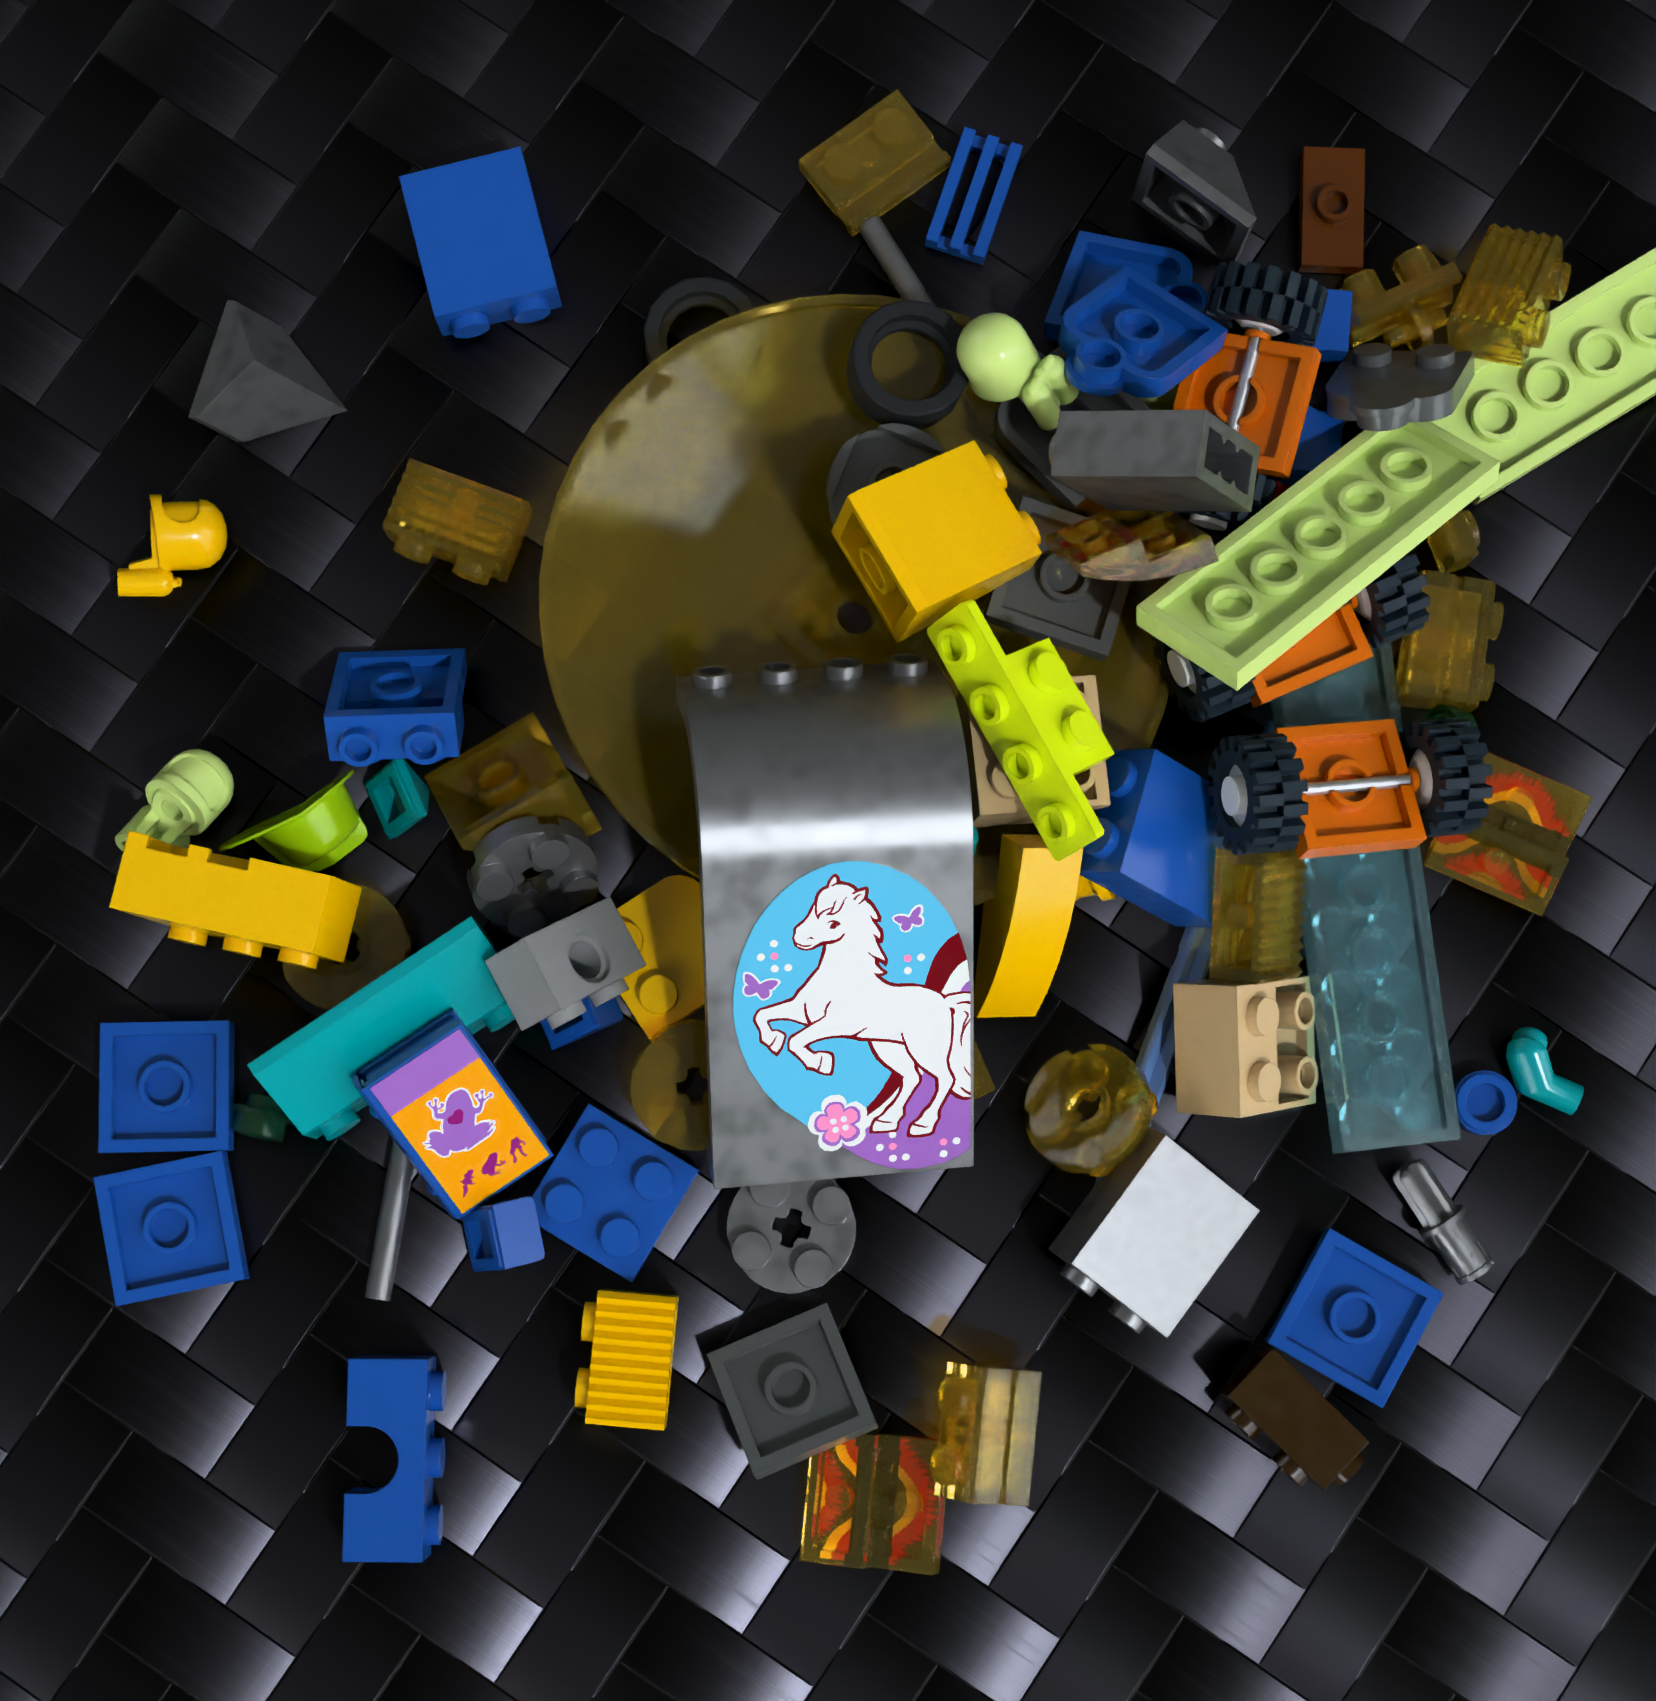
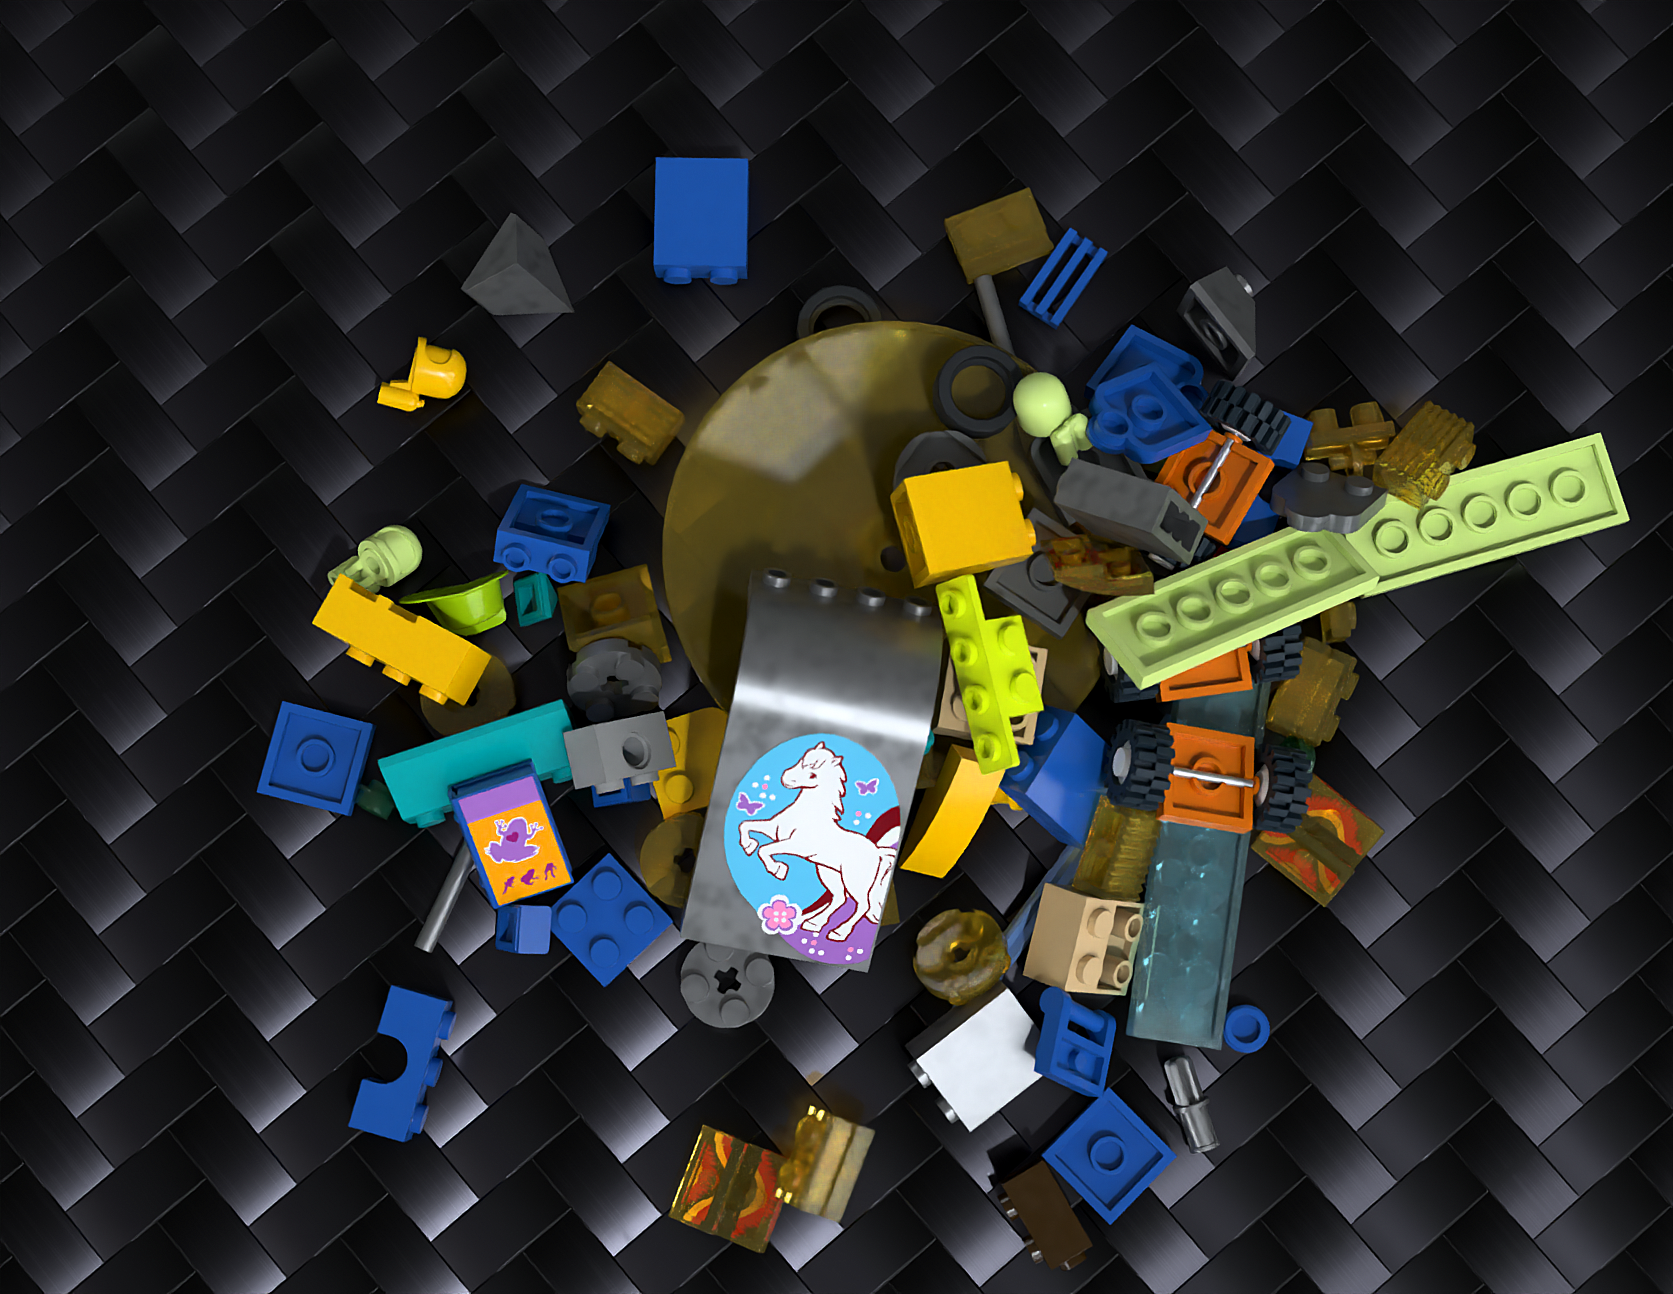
camera: 15 degrees right, 0 degrees up
blue plate [93,1151,250,1306] -> none
yellow brick [575,1289,679,1431] -> none
dark grey plate [707,1303,879,1480] -> none
reddish brown plate [1298,146,1365,275] -> none
teal arm [1506,1027,1584,1115] -> none
none -> blue plate [1033,986,1116,1098]

